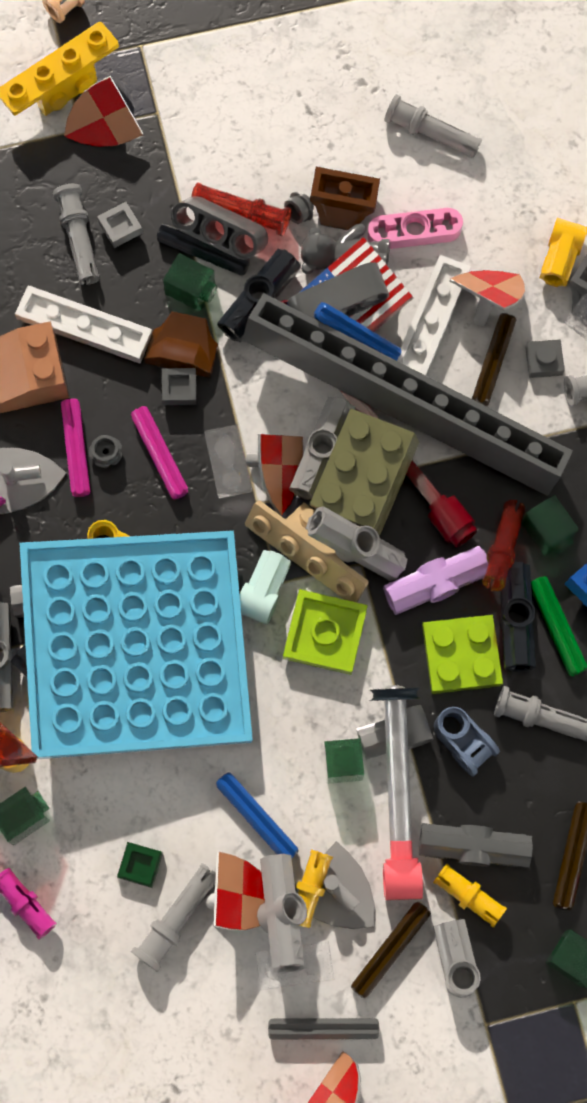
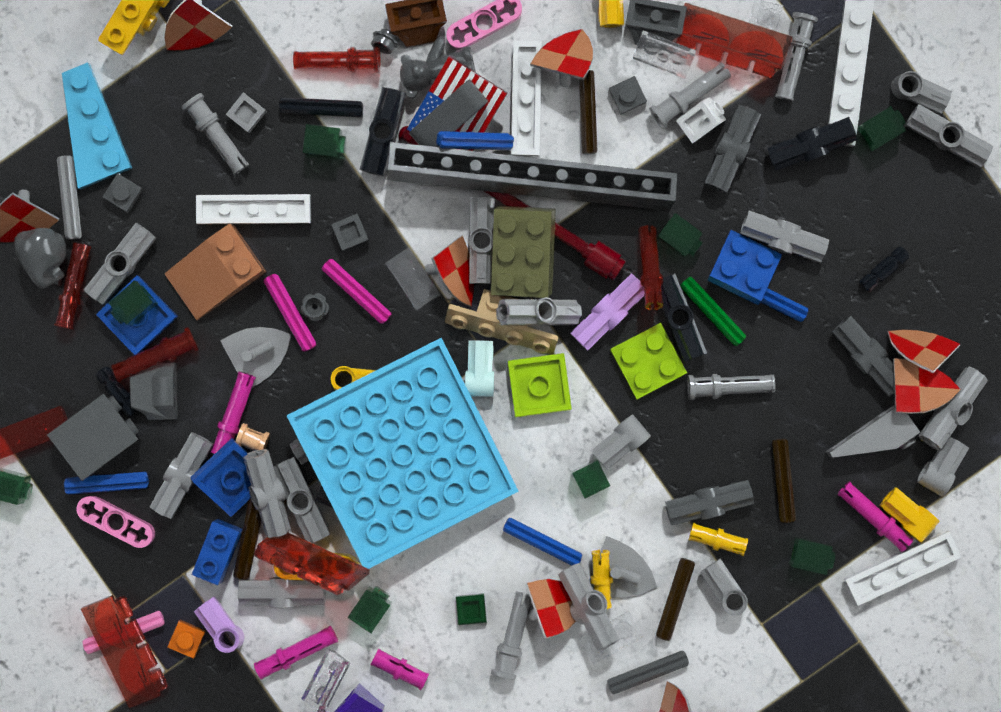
camera: 20 degrees left, 15 degrees up
reddish brown slope [145,311,219,378] -> none
dark grey beam [170,196,269,260] -> none
piece [370,685,423,901] -> none
sand blue piece [433,707,500,777] -> none

